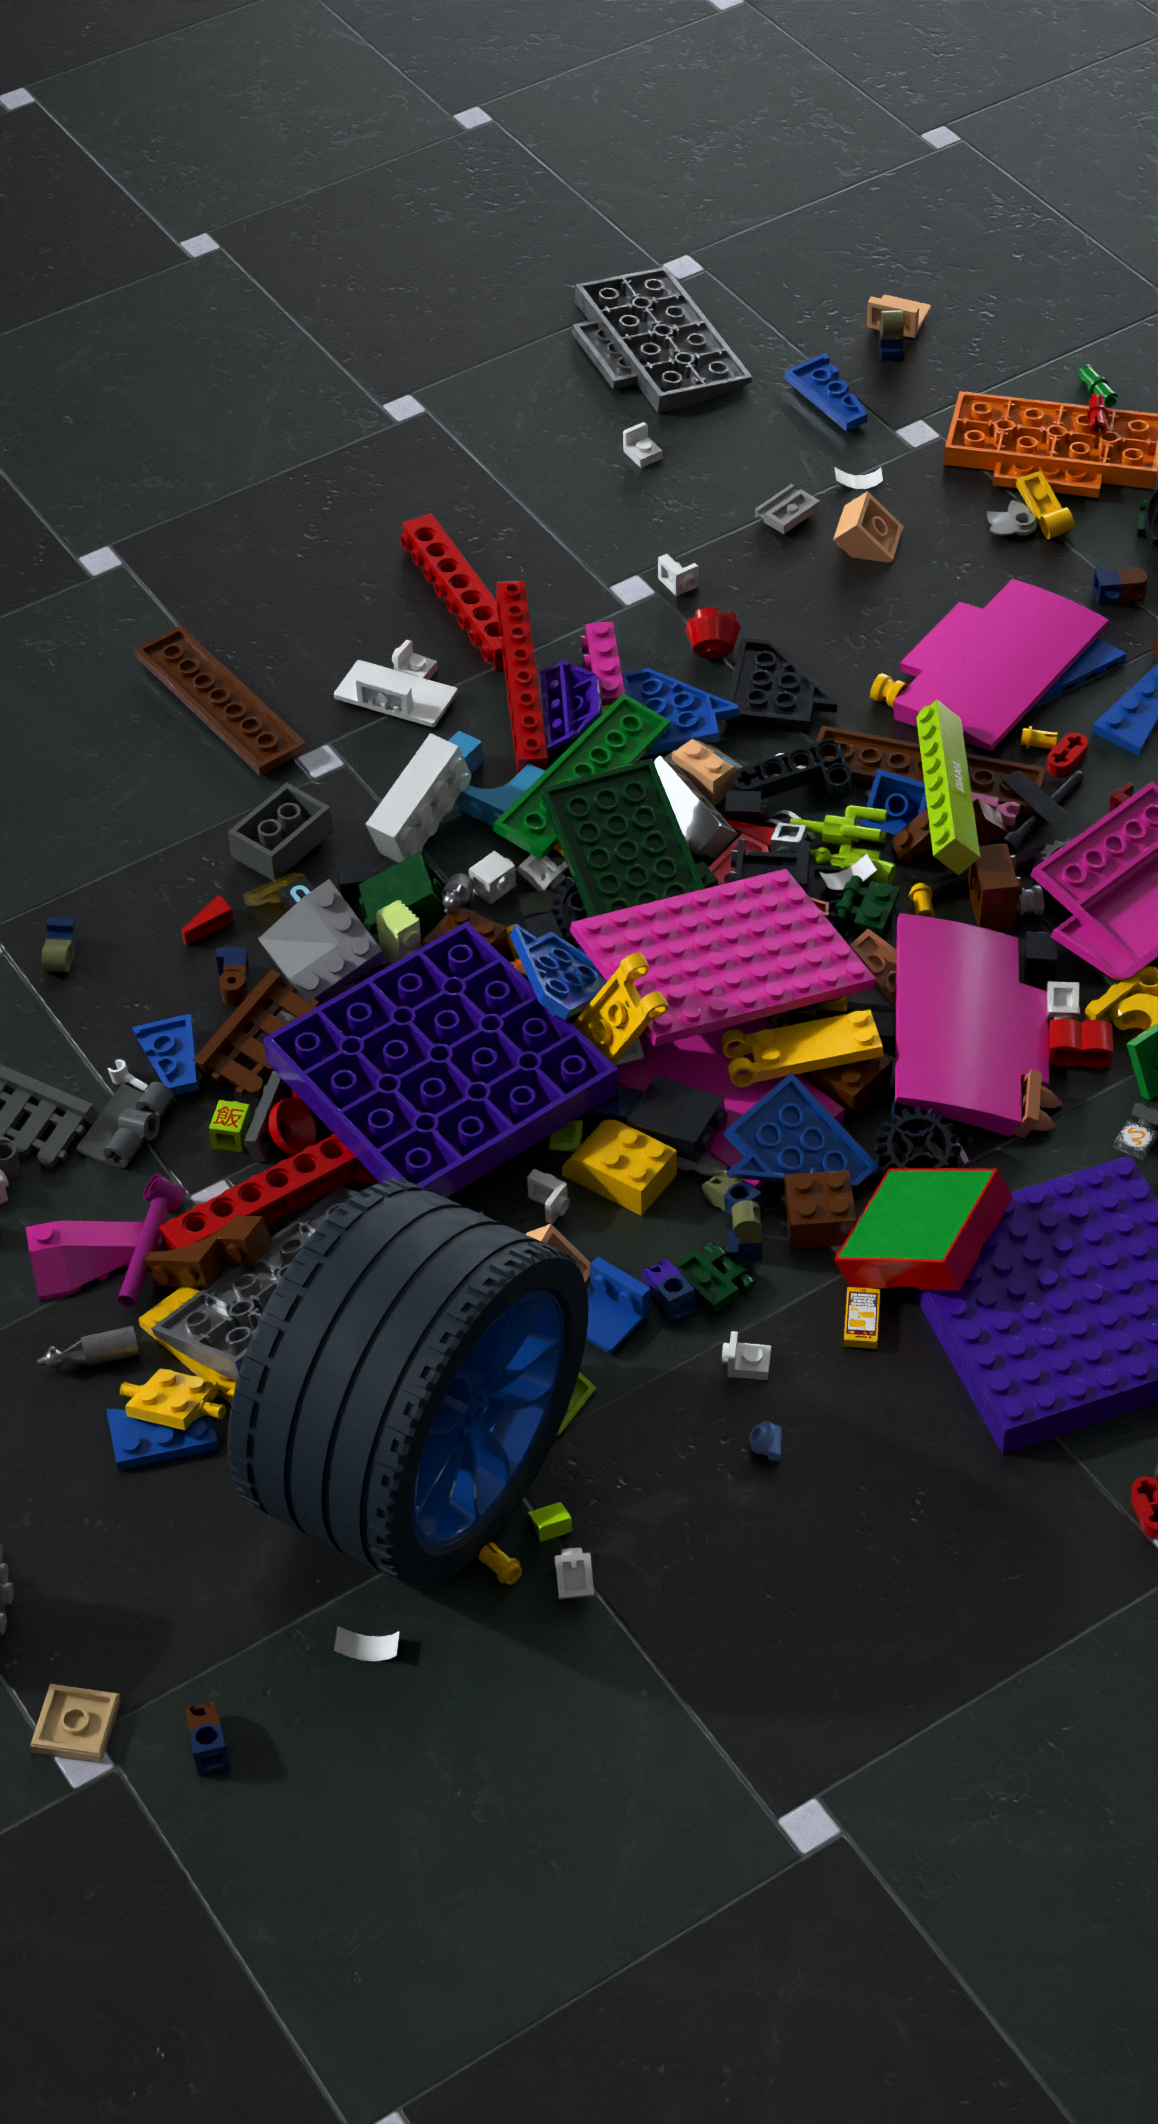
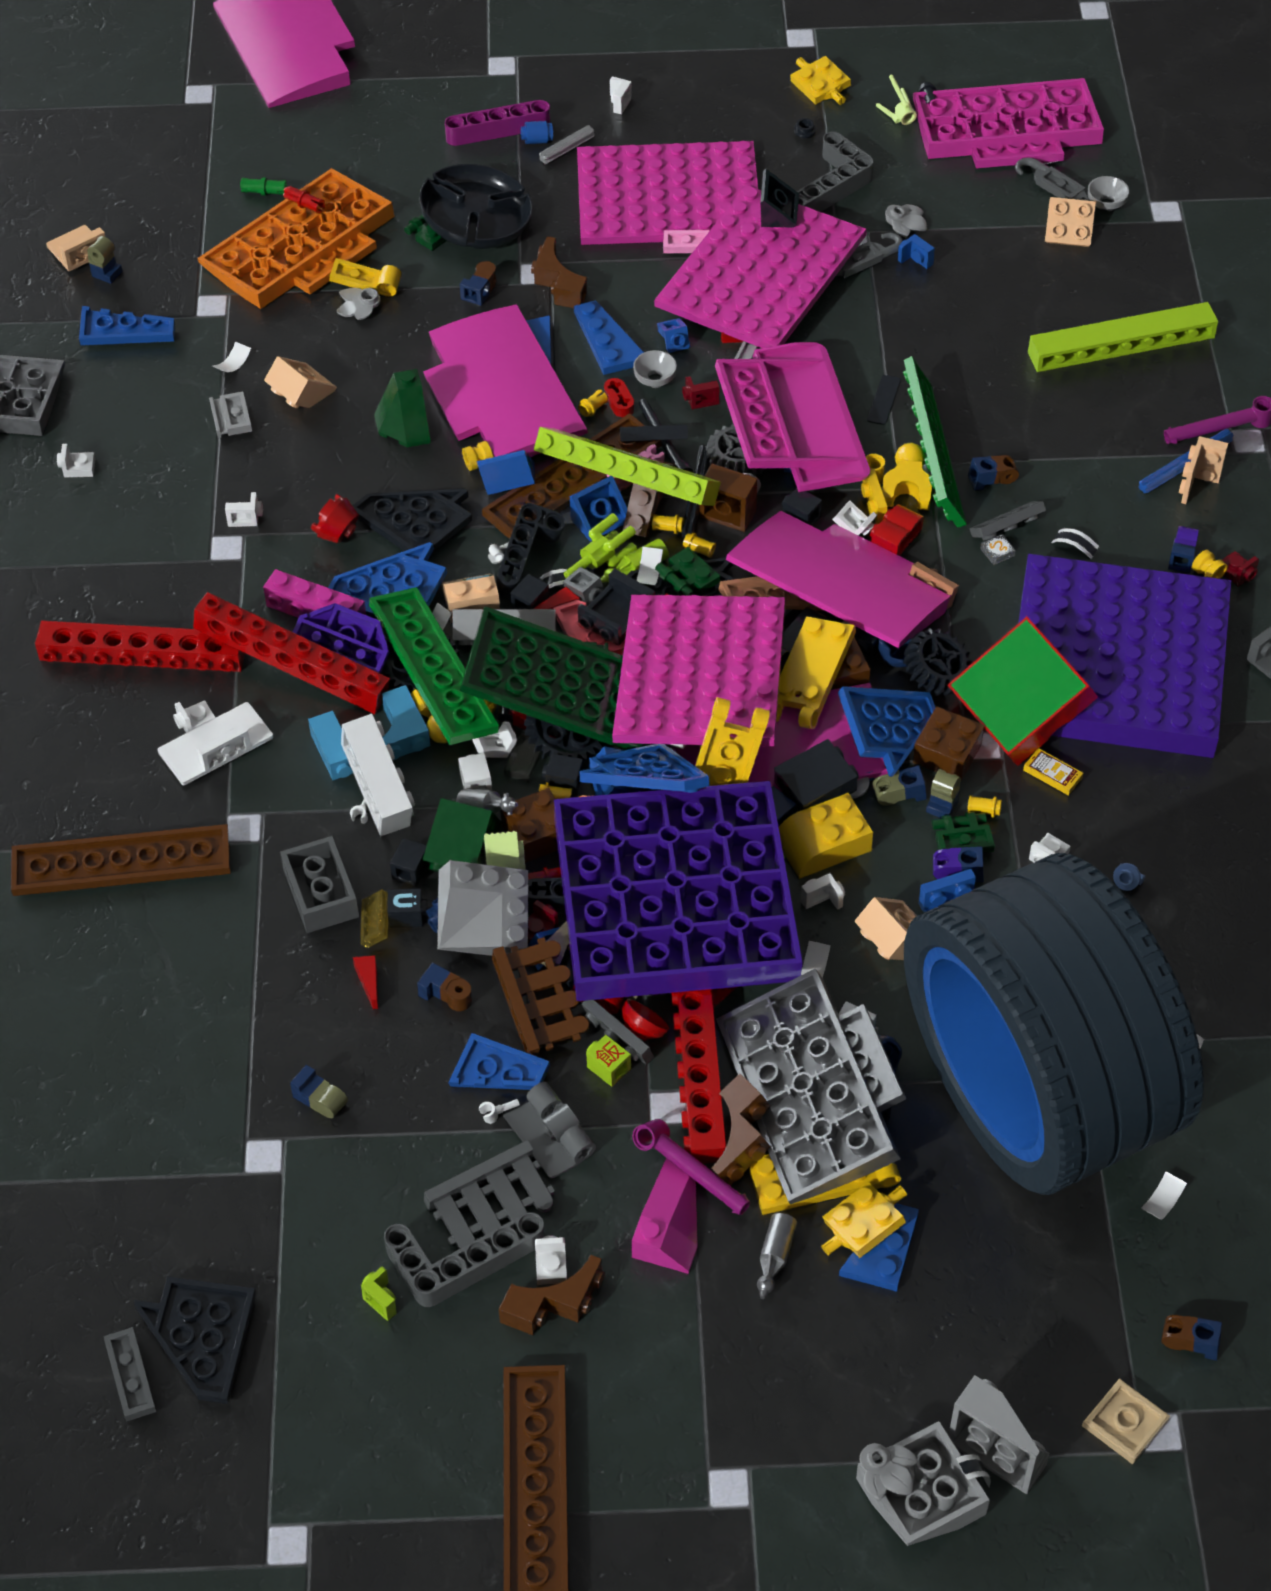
camera: 60 degrees left, 5 degrees up
none -> dark green slope [374,369,431,447]
none -> blue slope [477,450,535,495]
none -> light grey piece [633,350,677,388]
none -> yellow pin [652,514,684,534]
none -> yellow pin [968,795,1002,818]

